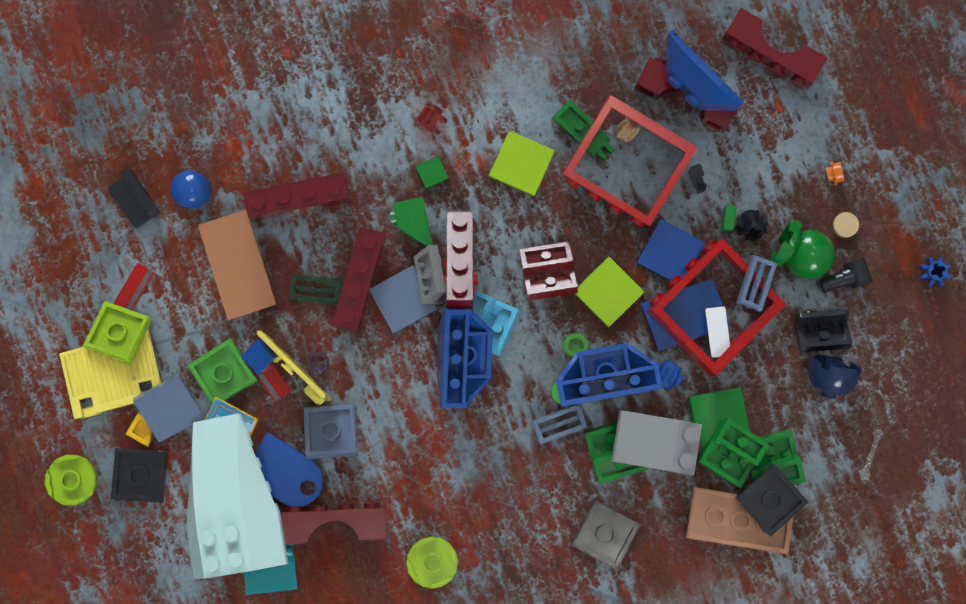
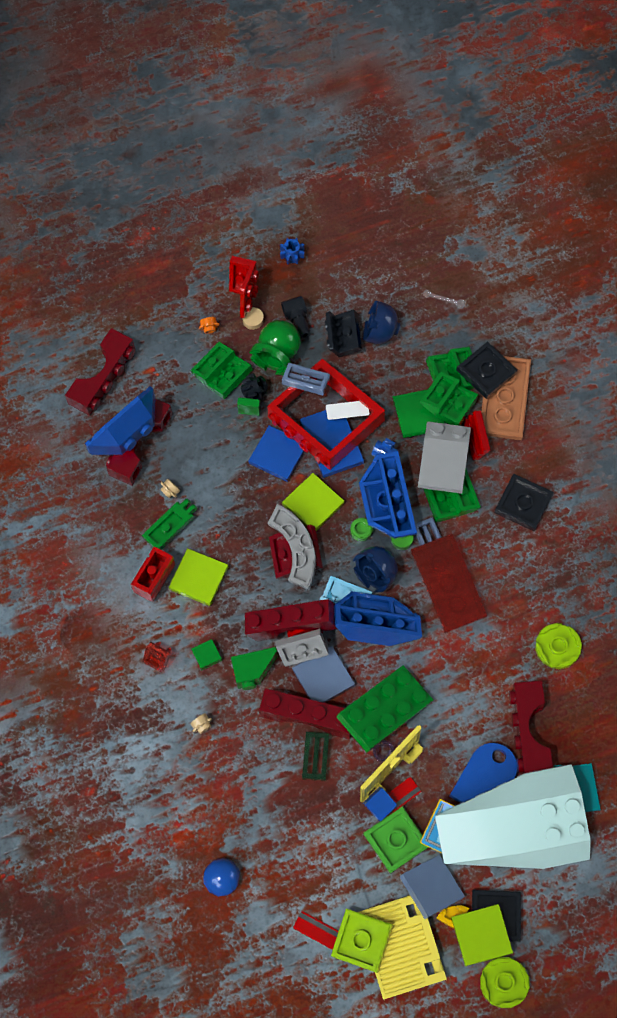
camera: 85 degrees left, 15 degrees down
black panel [108,167,161,228] -> none
nougat tile [198,209,277,321] -> none
dark red arch [244,172,351,222] -> none
sand blue tile [304,404,358,459] -> none
red window [562,95,698,228] -> none
black tile [688,164,707,194] -> none
none -> red brick [131,547,175,602]
none -> green slope [190,342,253,399]
none -> tan plate [190,713,212,734]
none -> red bracket [229,256,259,318]
none -> light grey tile [268,504,316,590]
none -> green plate [336,665,433,753]
none -> dark blue cylinder [353,546,398,592]
none -> clear red tile [410,534,487,634]
none -> lime tile [451,904,513,967]
none -> red tile [464,411,490,460]

